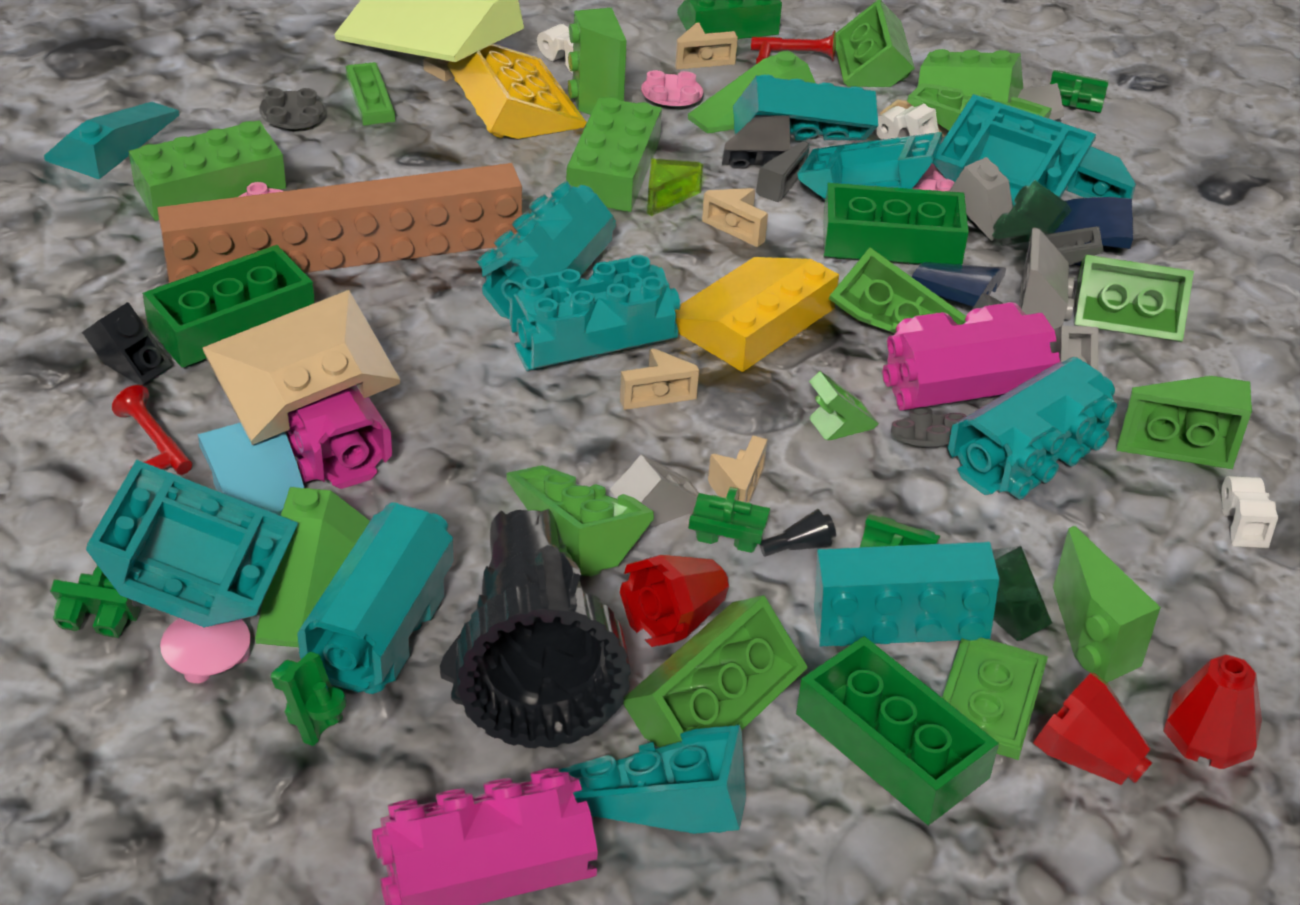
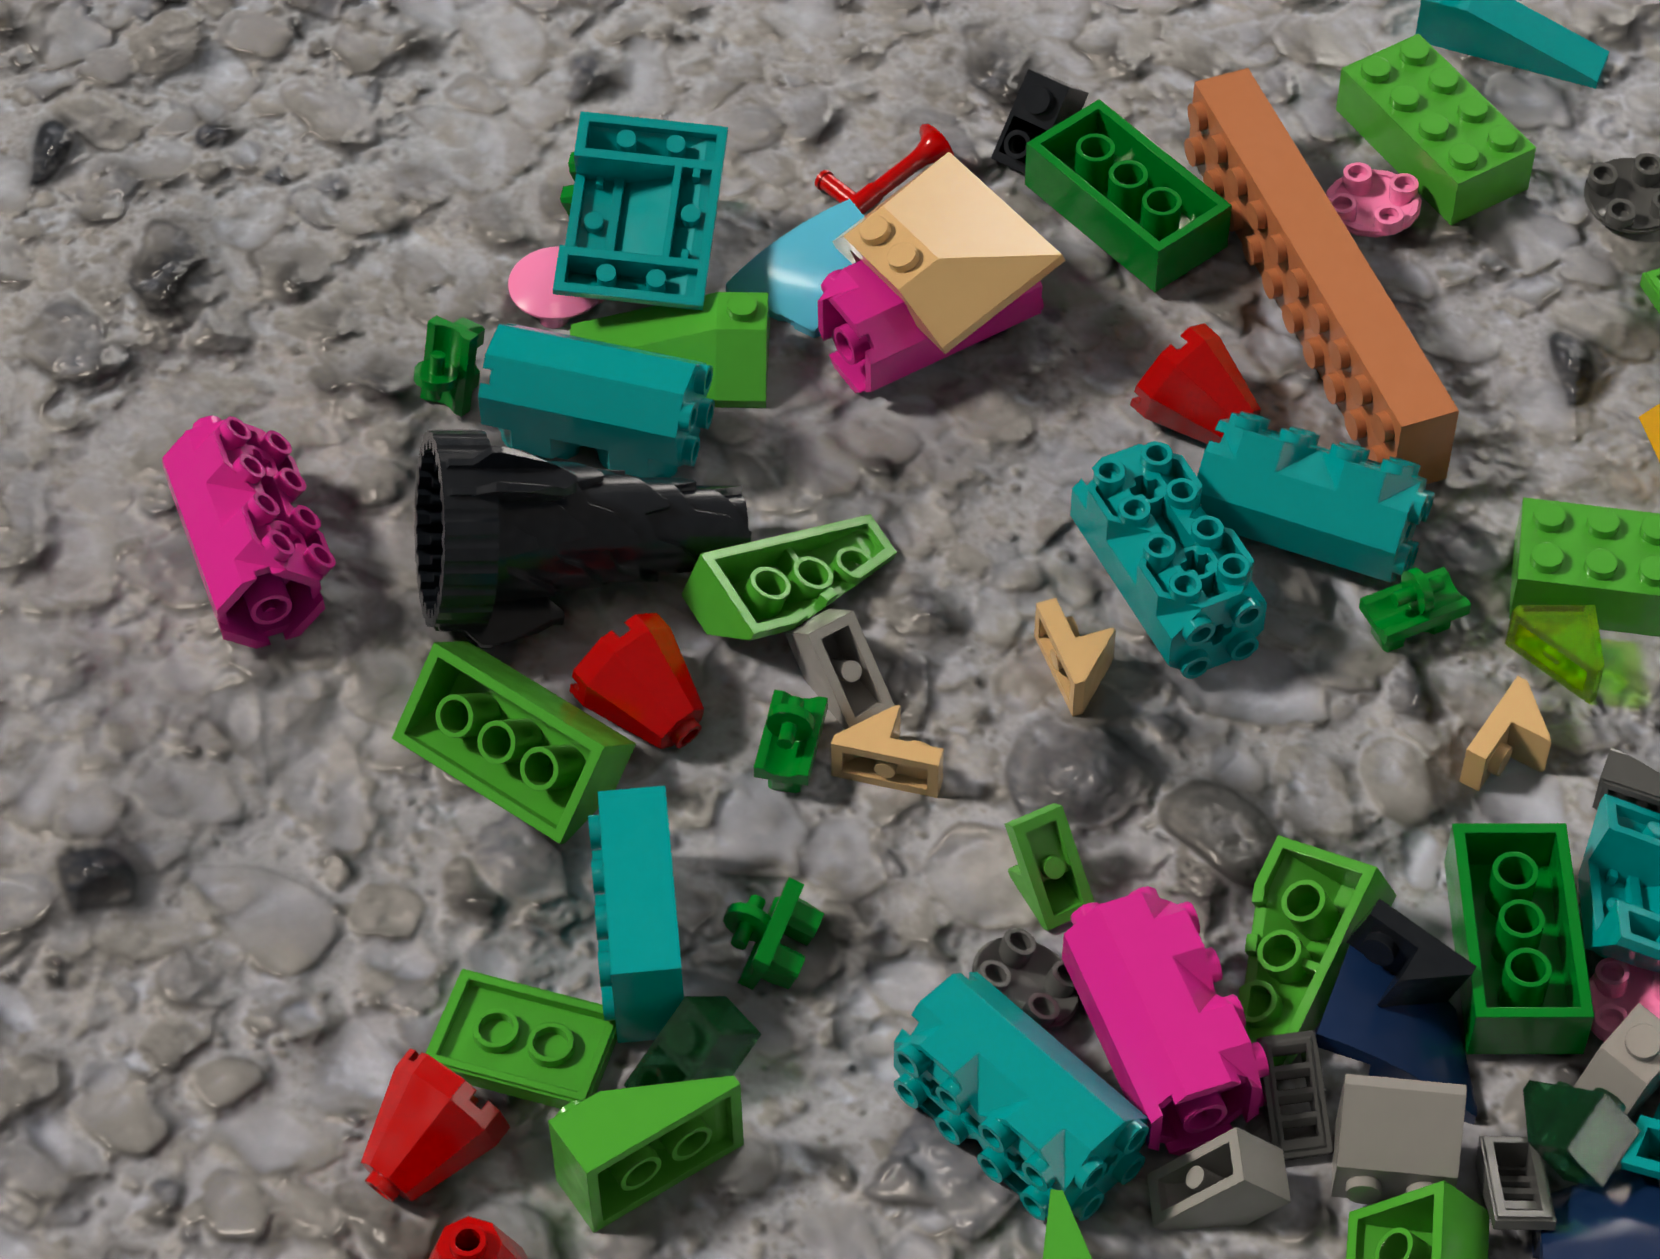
camera: 90 degrees right, 10 degrees up
teal wedge [559,725,746,834] -> none
yellow slope [675,257,839,372] -> none
black cone [759,508,836,557] -> none
green brick [796,636,999,826] -> none
none -> red cone [1130,323,1261,444]
none -> black slope [1346,899,1477,1007]
none -> green hips [1359,566,1471,653]

